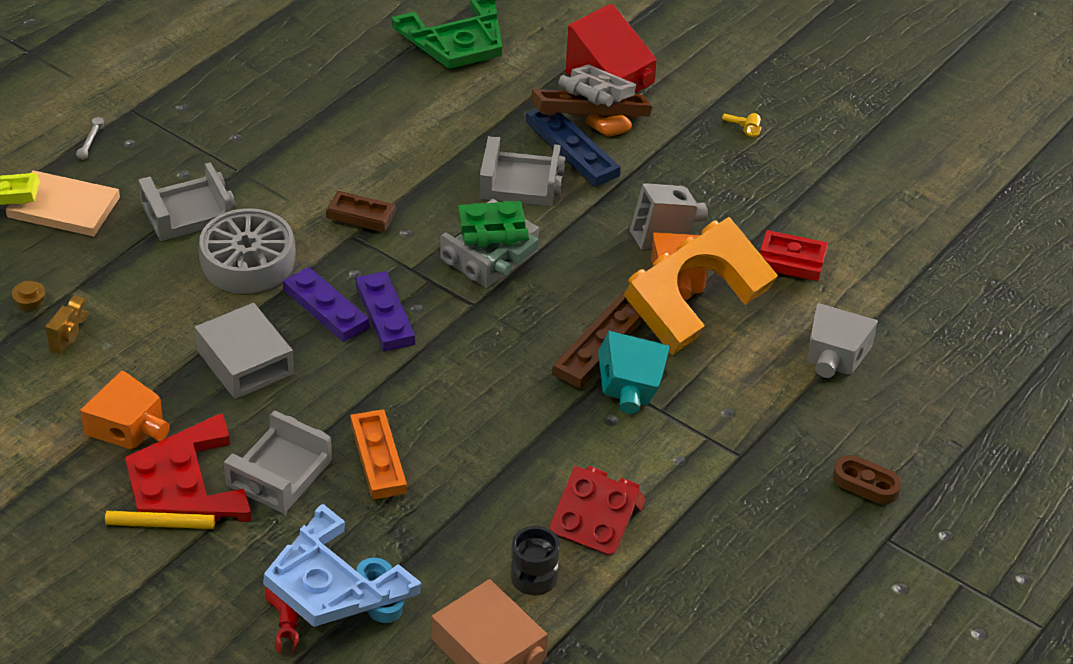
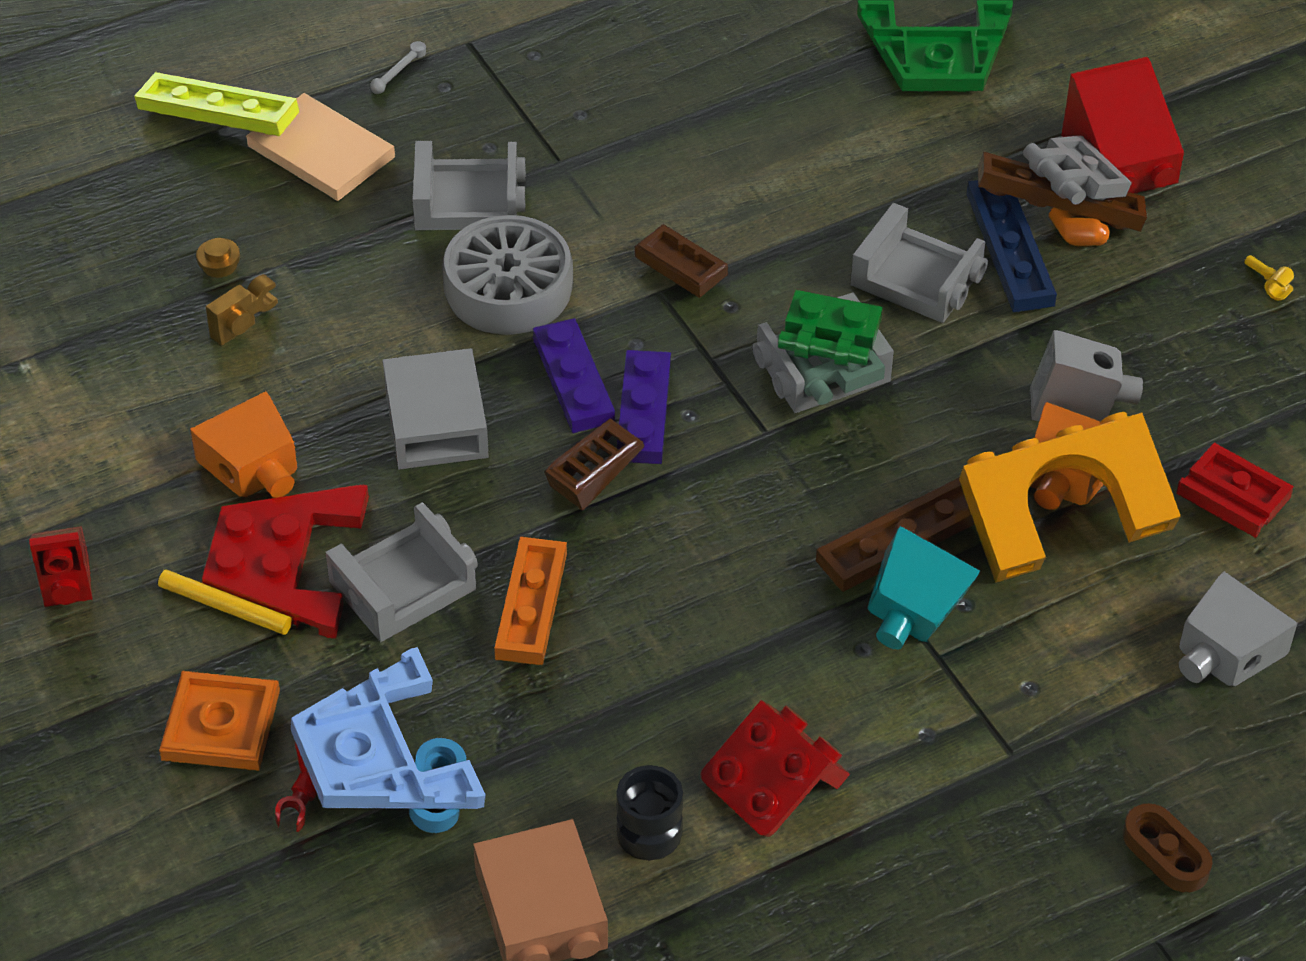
camera: 25 degrees right, 5 degrees up
none -> red slope [29,526,93,607]
none -> orange plate [159,671,280,771]
none -> reddish brown slope [544,418,645,510]

